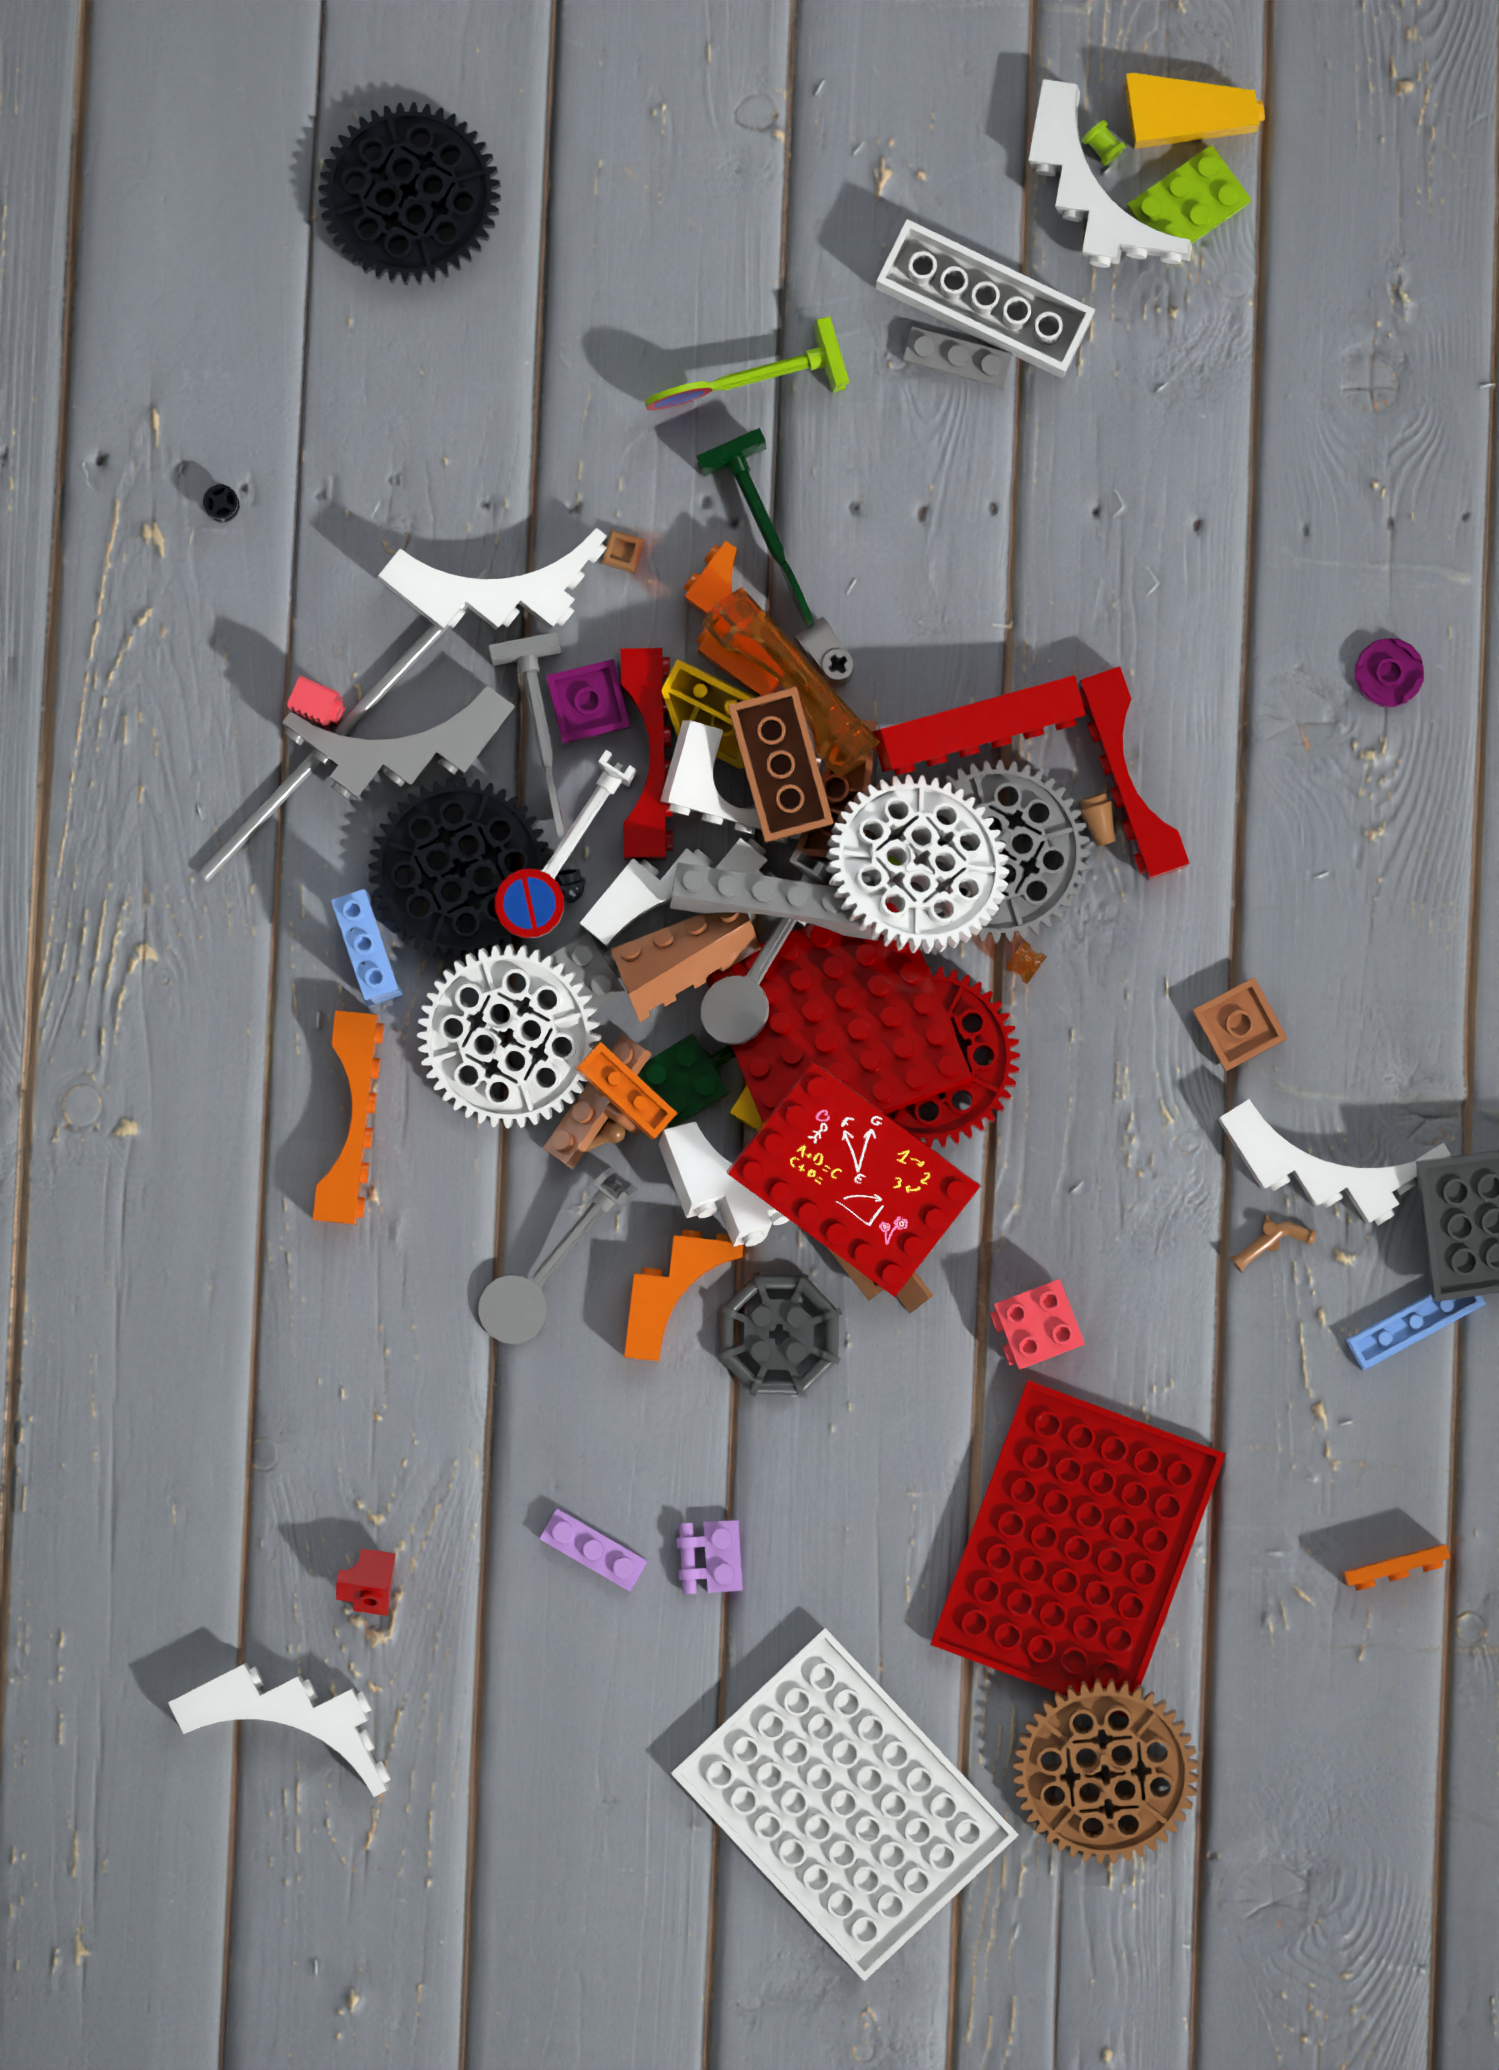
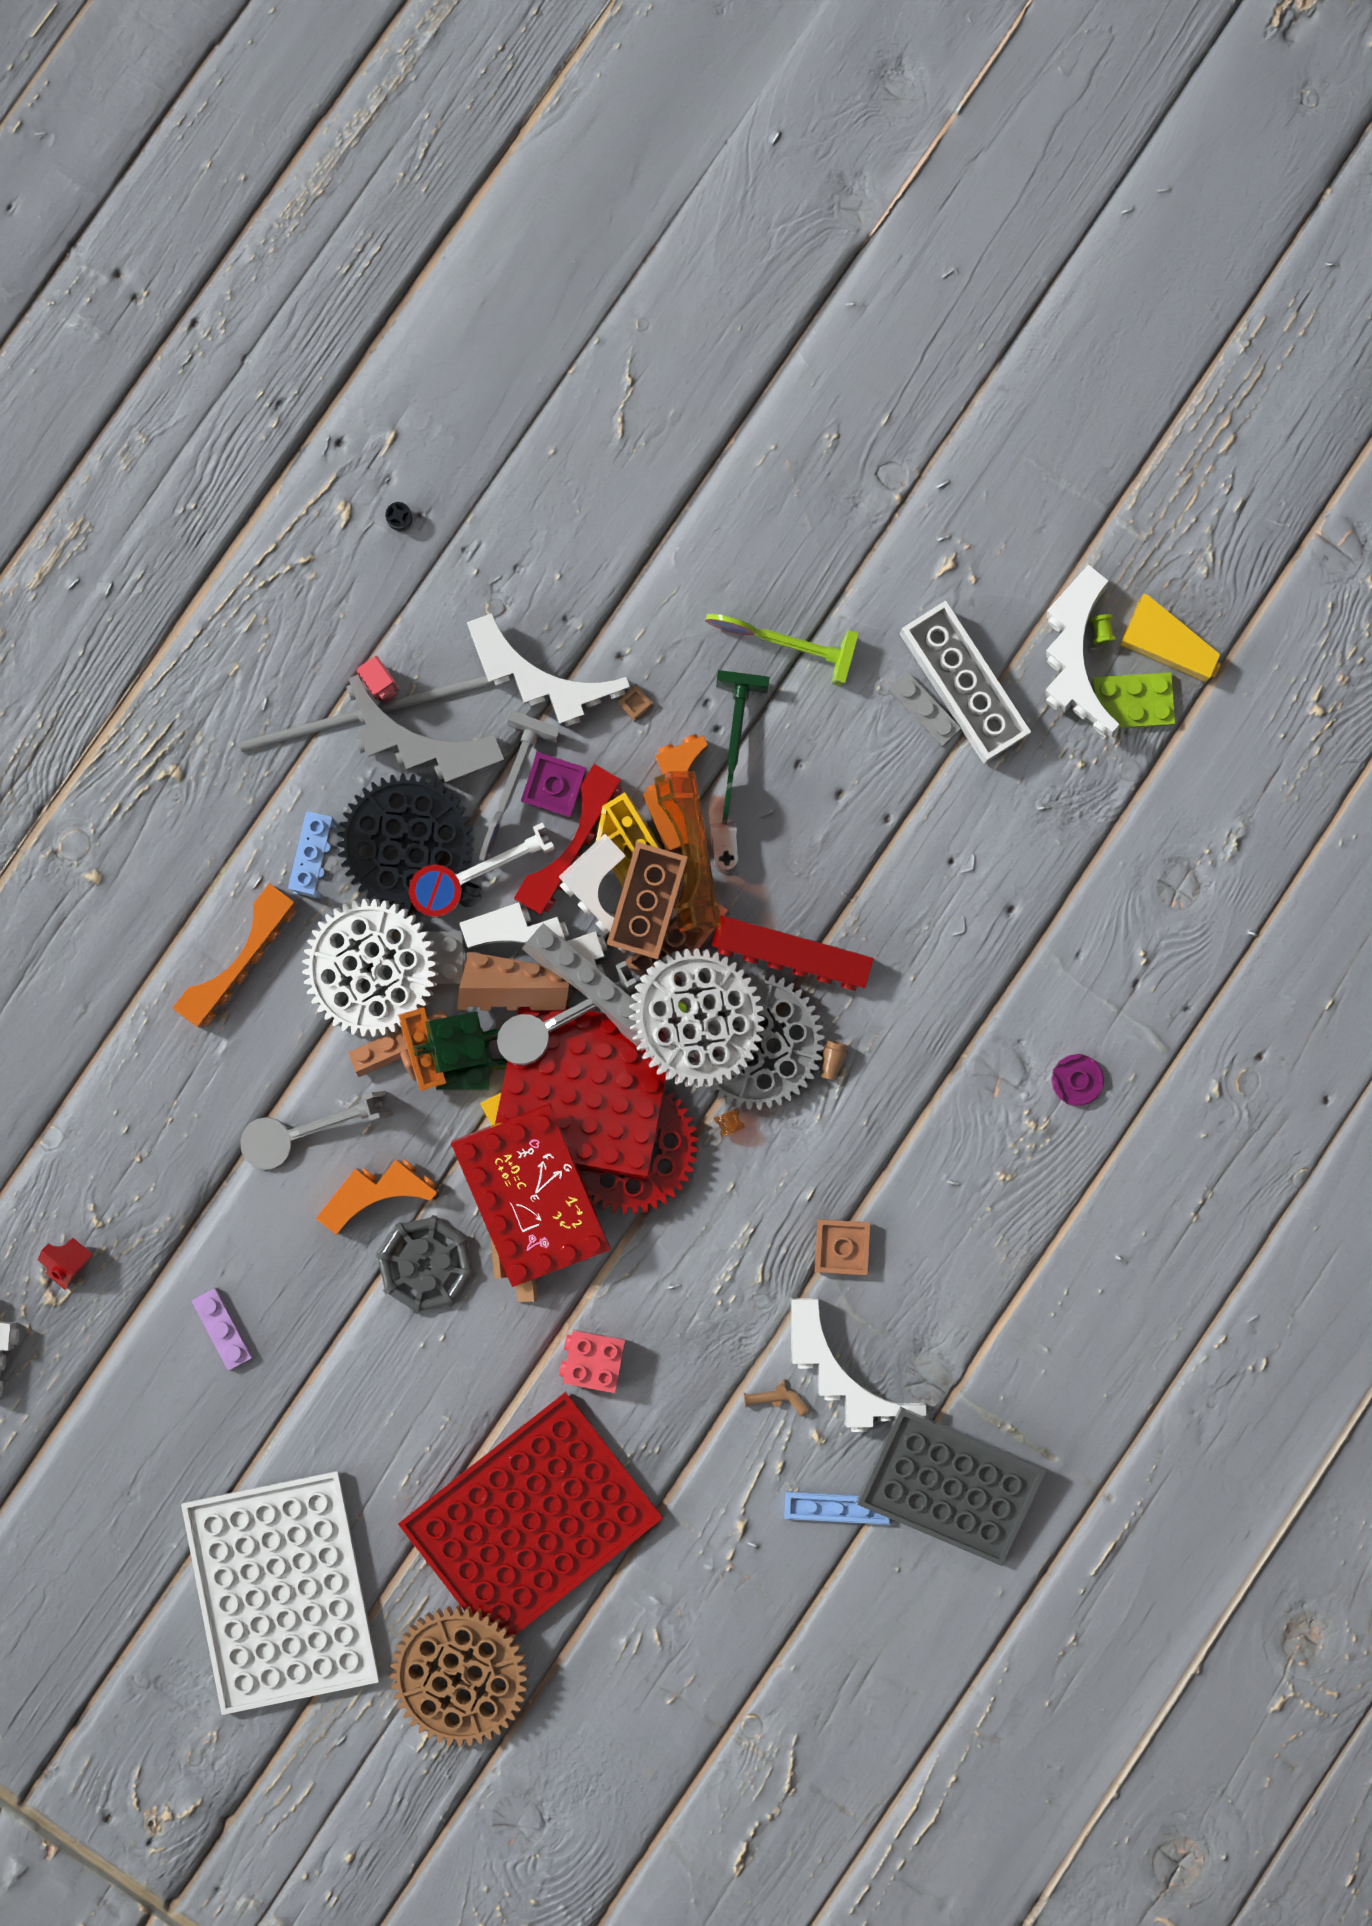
camera: 25 degrees right, 0 degrees up
black gear [319,102,501,285] -> none
medium nougat piece [585,1120,626,1153] -> none
white arch [658,1121,790,1247] -> none
lavender plate [676,1520,743,1594] -> none
red arch [1079,666,1190,880] -> none
orange plate [1341,1544,1451,1591] -> none
none -> dark green plate [413,1011,499,1074]

